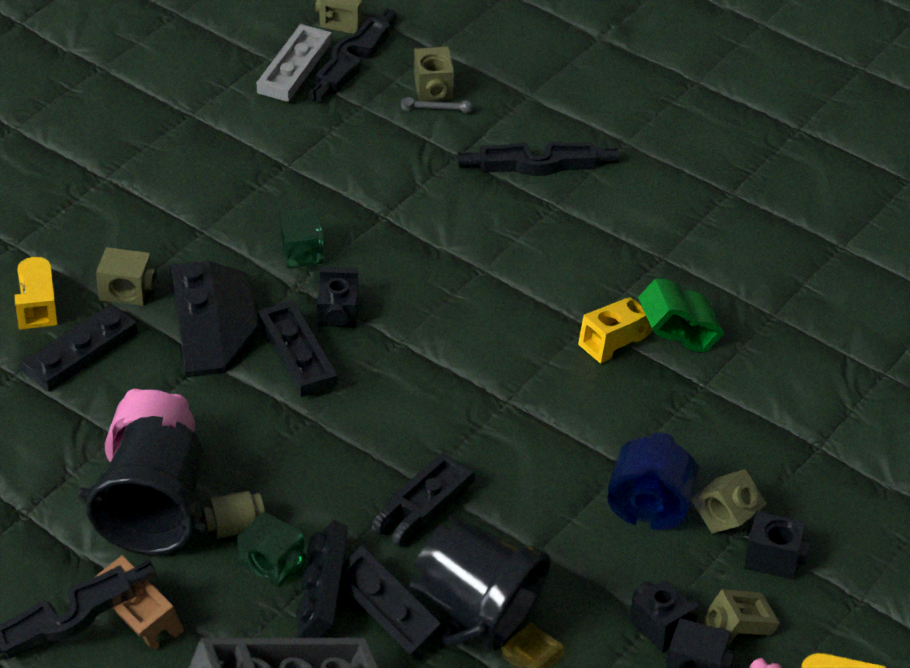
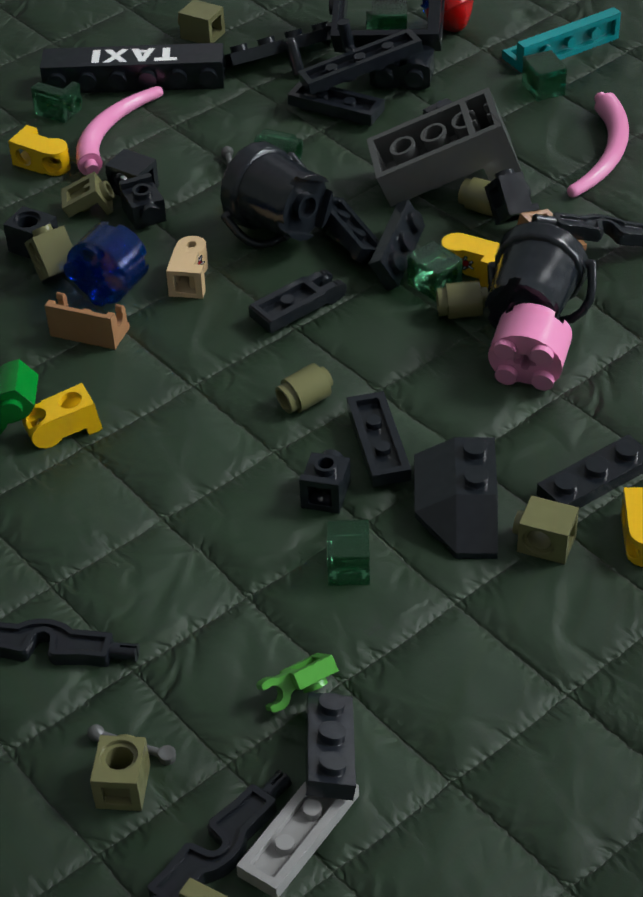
camera: 165 degrees left, 0 degrees up
none -> medium nougat hinge [44,292,130,350]
none -> tan leg [166,236,208,299]
none -> bright green plate [256,653,339,712]
none -> olive brick [275,363,333,414]
none -> black plate [306,692,356,801]
none -> yellow leg [441,233,500,288]
none -> black brick [484,168,540,225]

